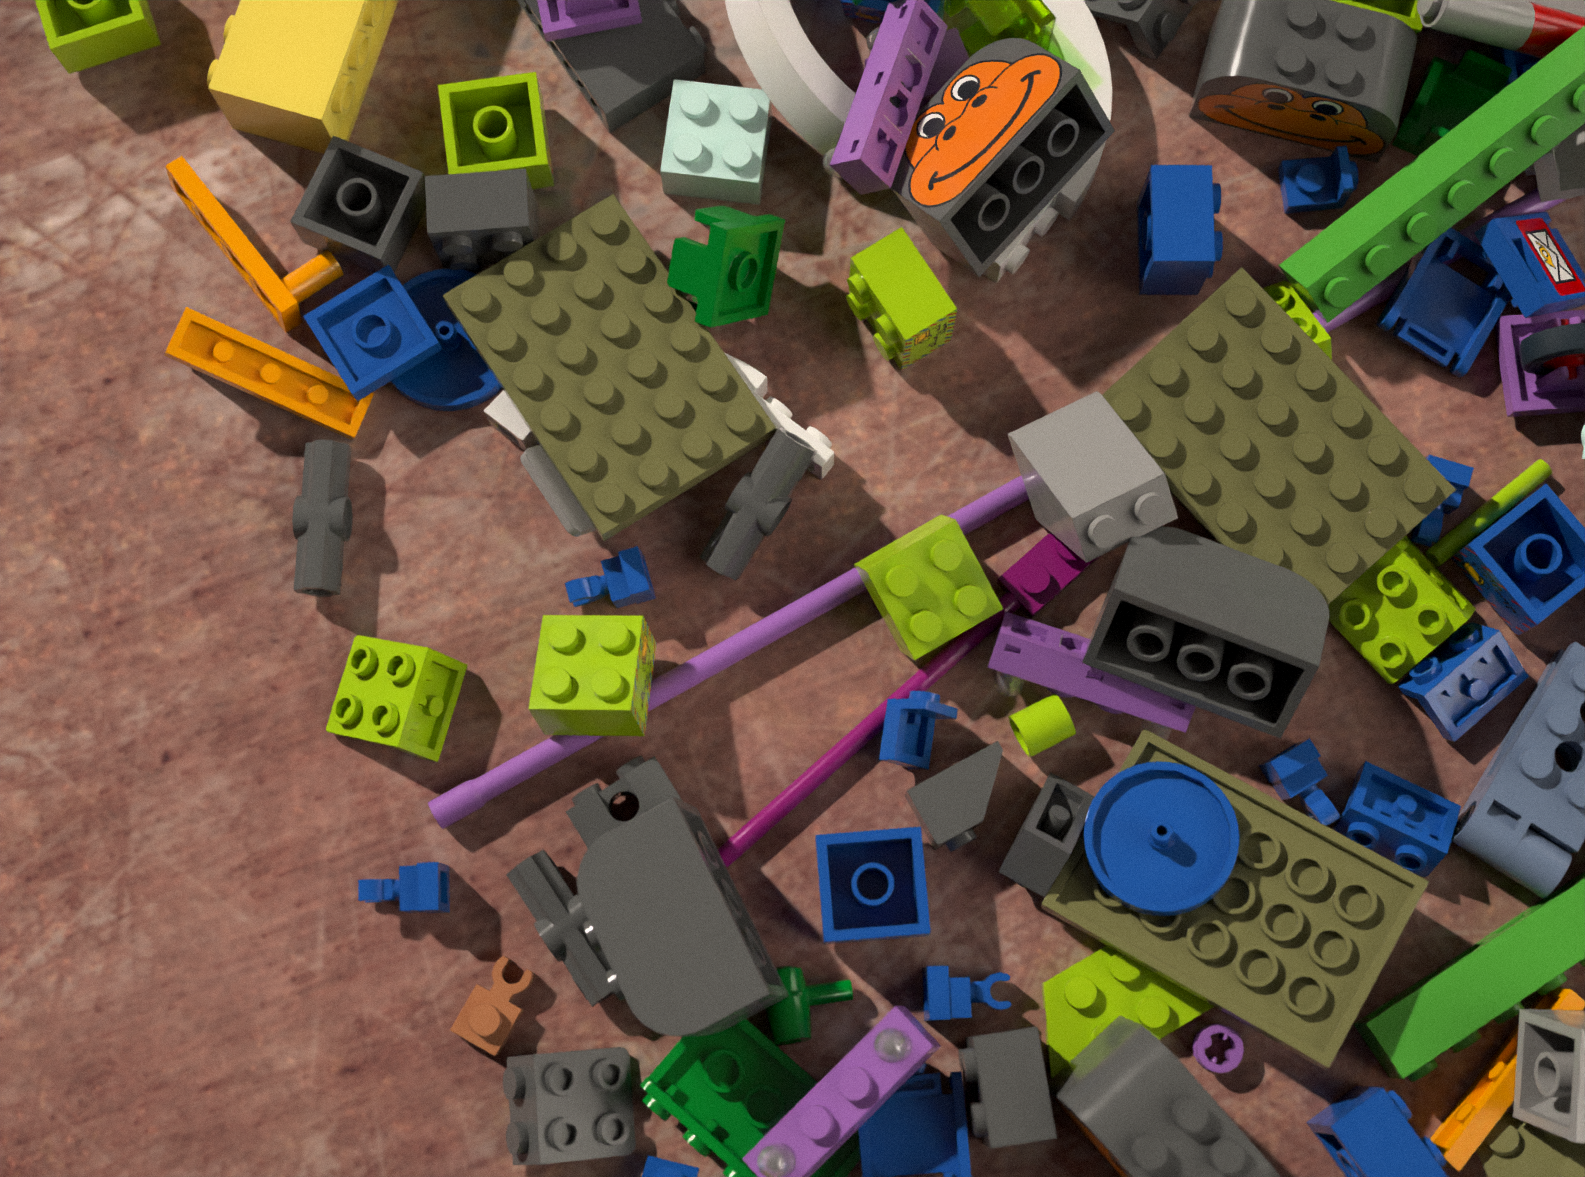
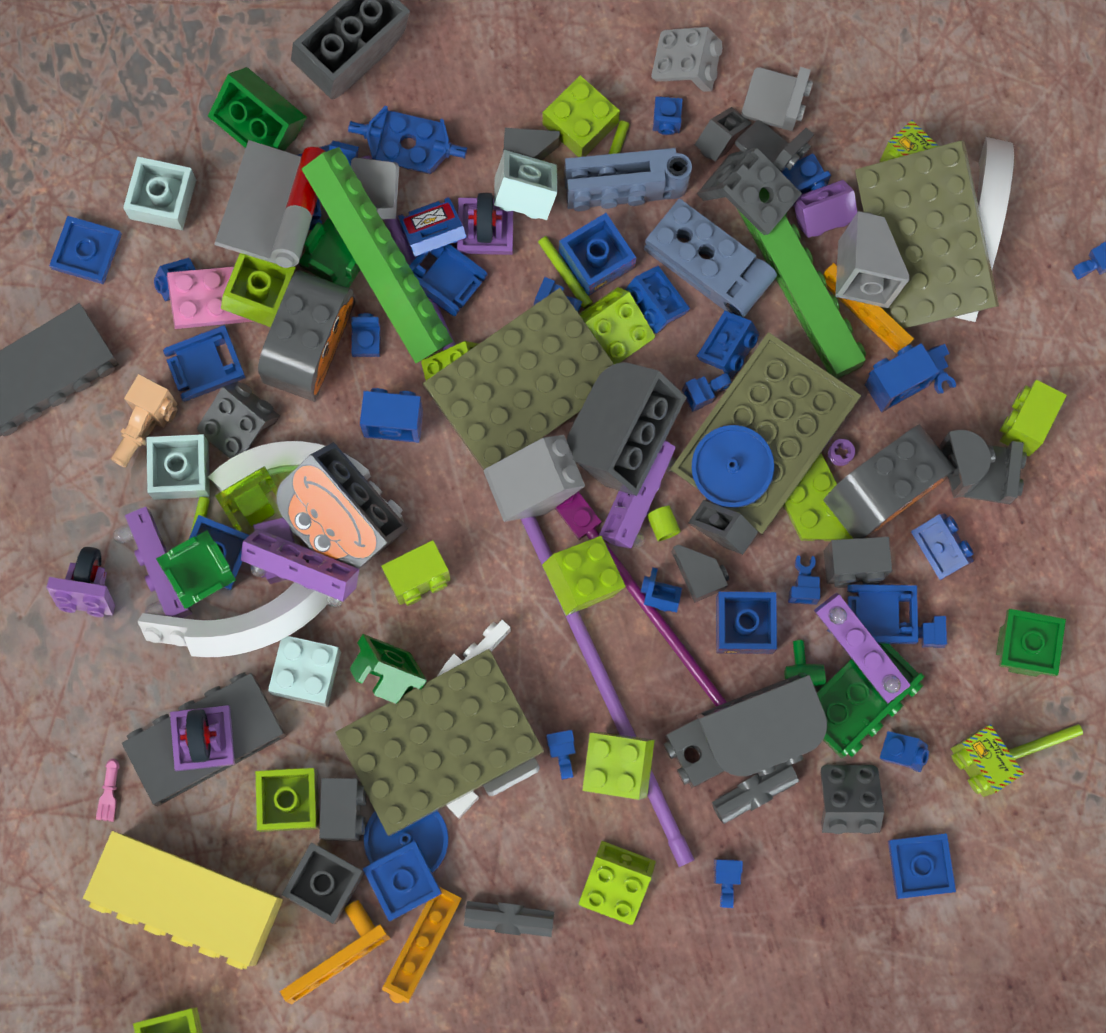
camera: 90 degrees left, 0 degrees up
nougat plate [450,956,534,1057] -> none
dark grey piece [700,428,818,580] -> none

